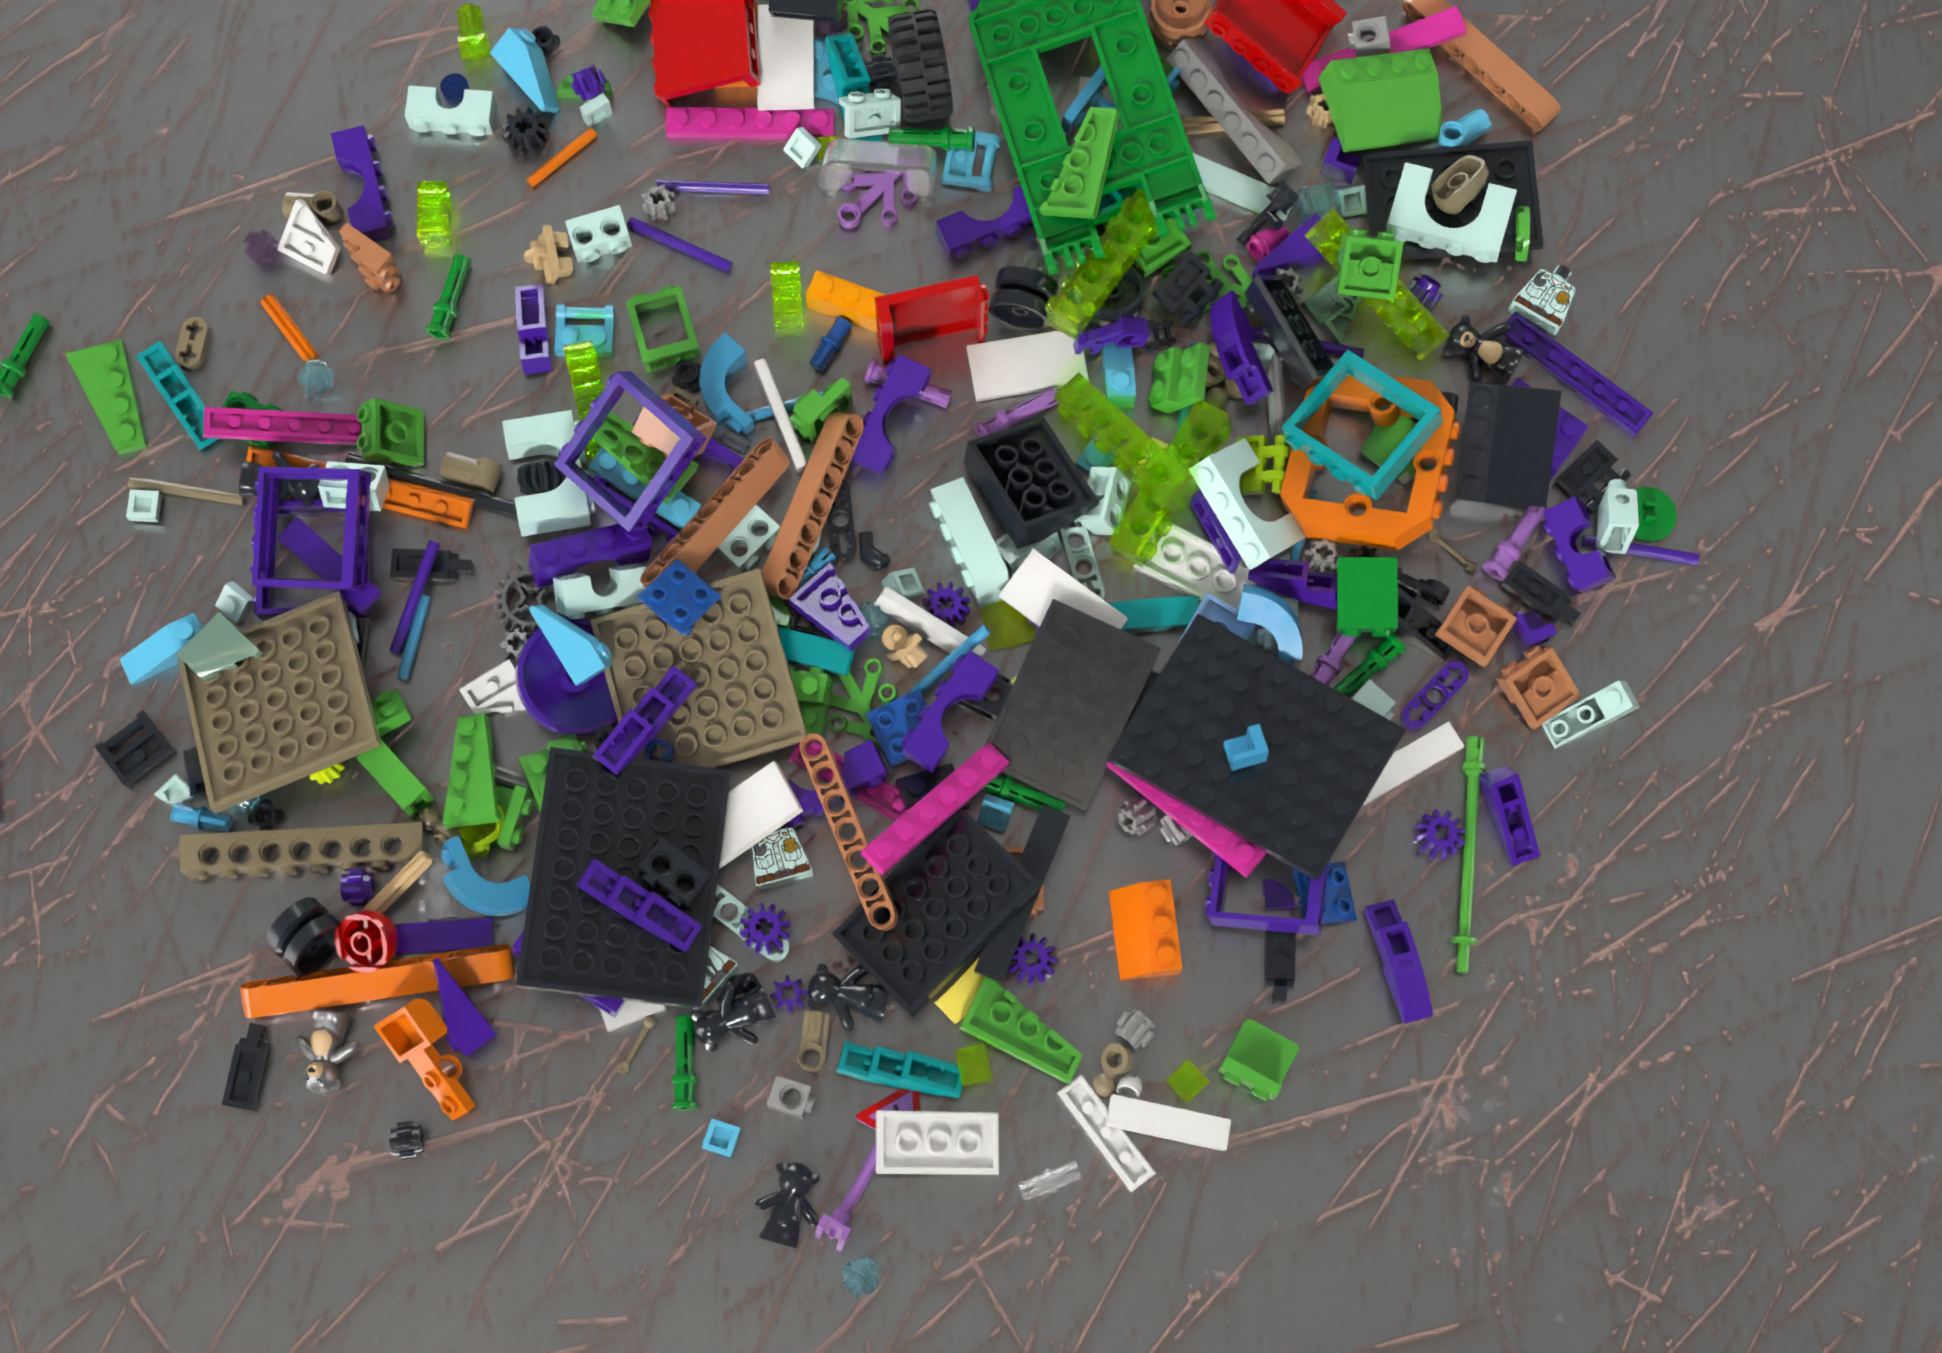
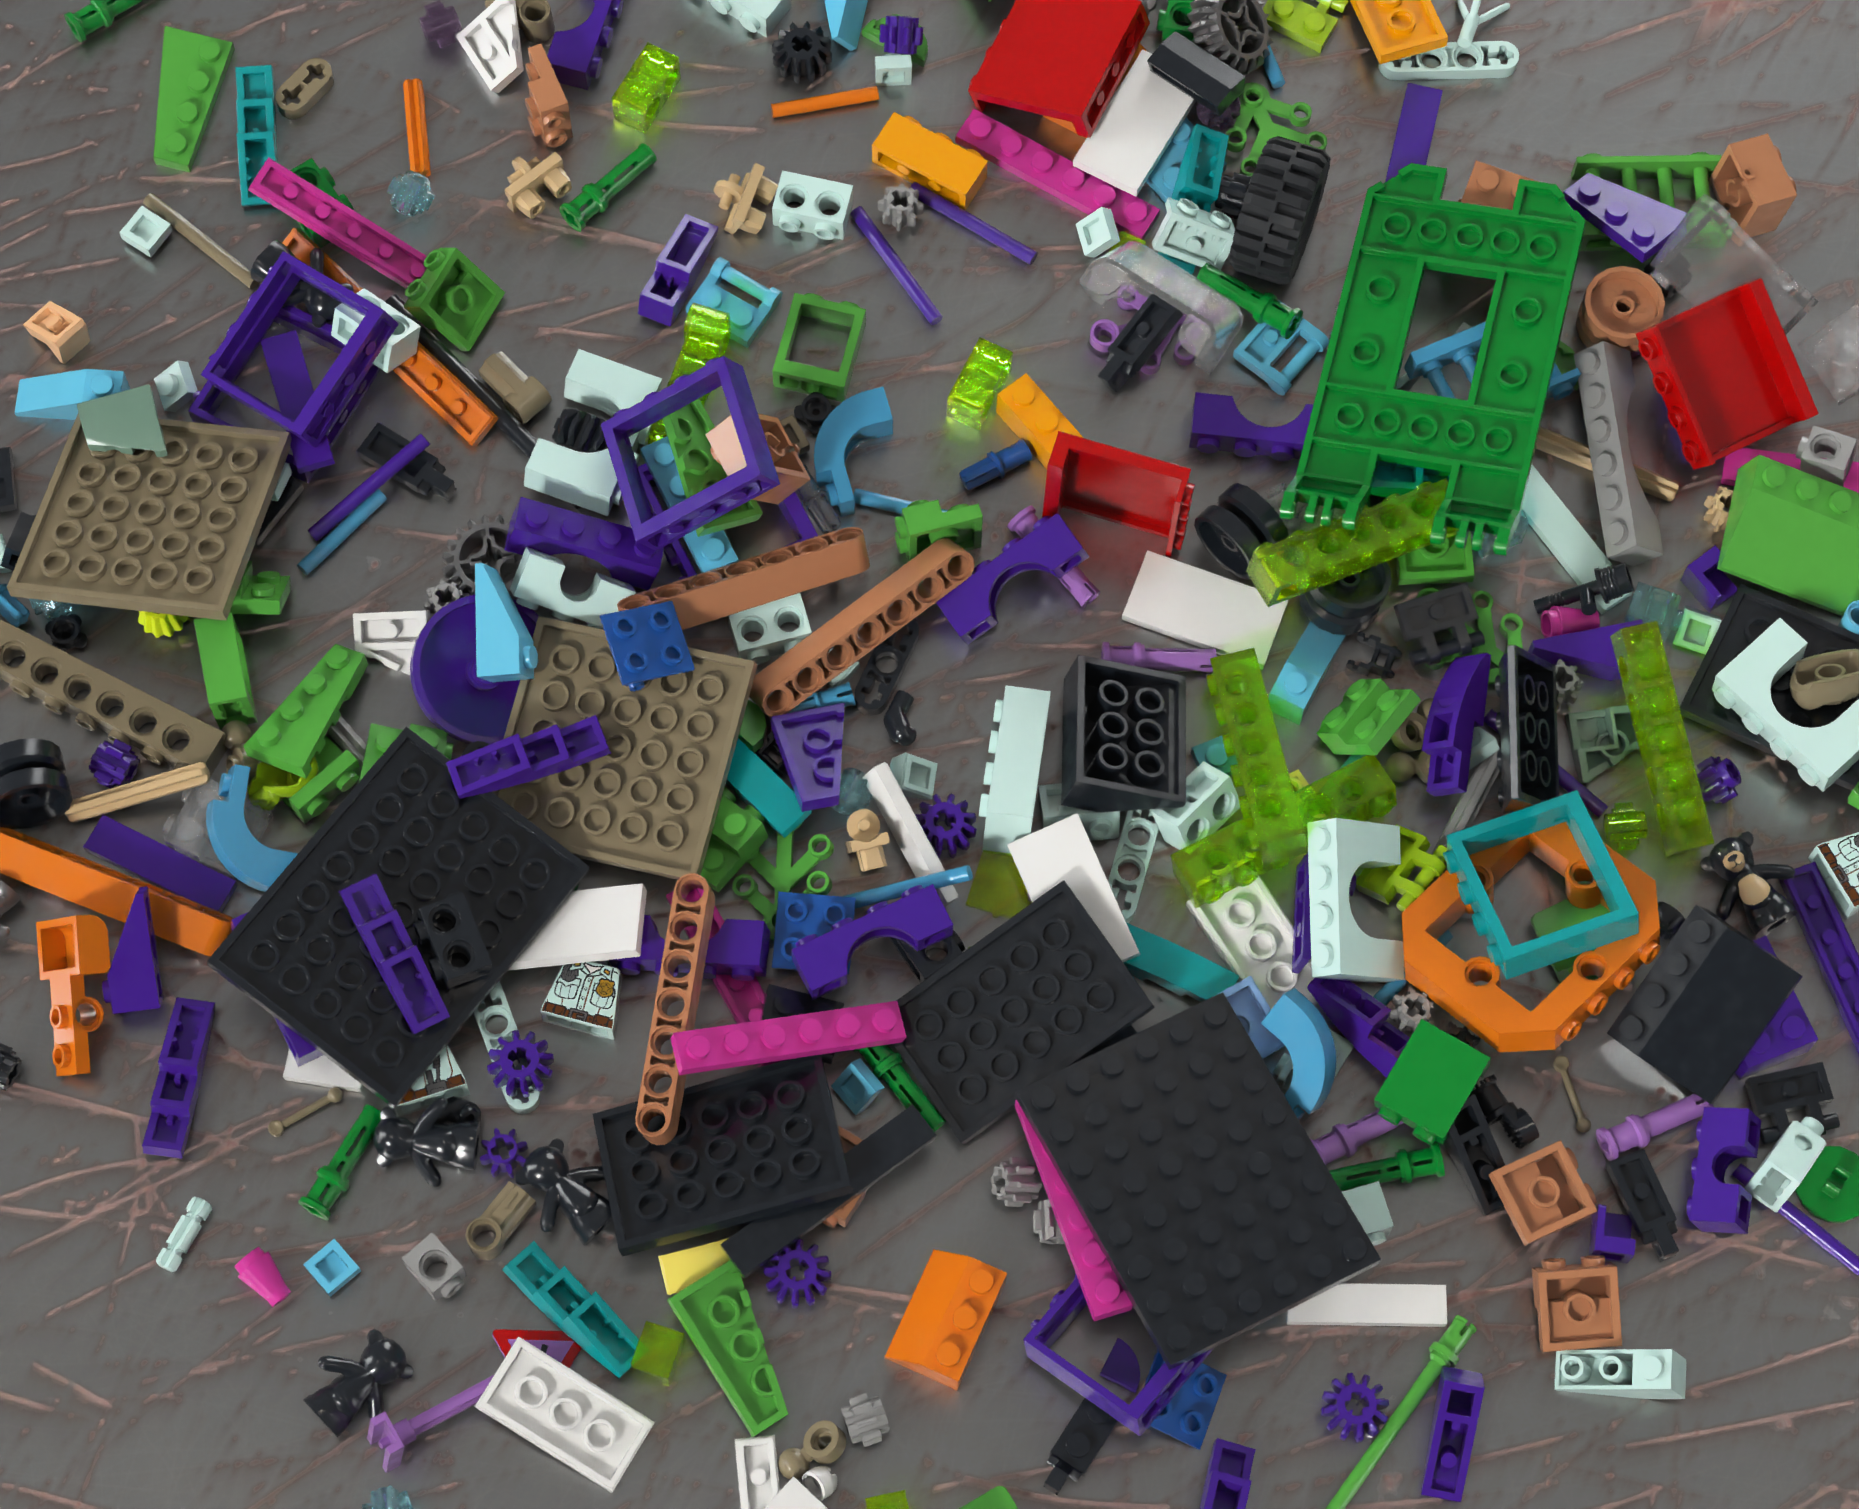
camera: 30 degrees right, 5 degrees down
red cylinder [335,910,399,973] -> none
clear blue bush [645,739,674,762] -> none
white tile [754,358,807,473] -> none
bright green wing [1039,107,1120,219] -> none
dark purple piece [1073,317,1150,354] -> none
dark azure panel [1223,724,1269,771] -> none
bright green plate [1335,228,1404,300] -> none
dark purple beam [1400,661,1469,731] -> none
none -> light nougat slope [23,301,90,364]
none -> dark purple slope [142,997,215,1159]
none -> light aqua axle [156,1196,212,1272]
none -> dark pink cone [234,1246,291,1307]
none -> tan hips [504,151,572,219]
none -> light orange brick [872,112,988,211]
none -> black hinge [1098,294,1183,392]
none -> clear neon green gear [1603,802,1648,851]

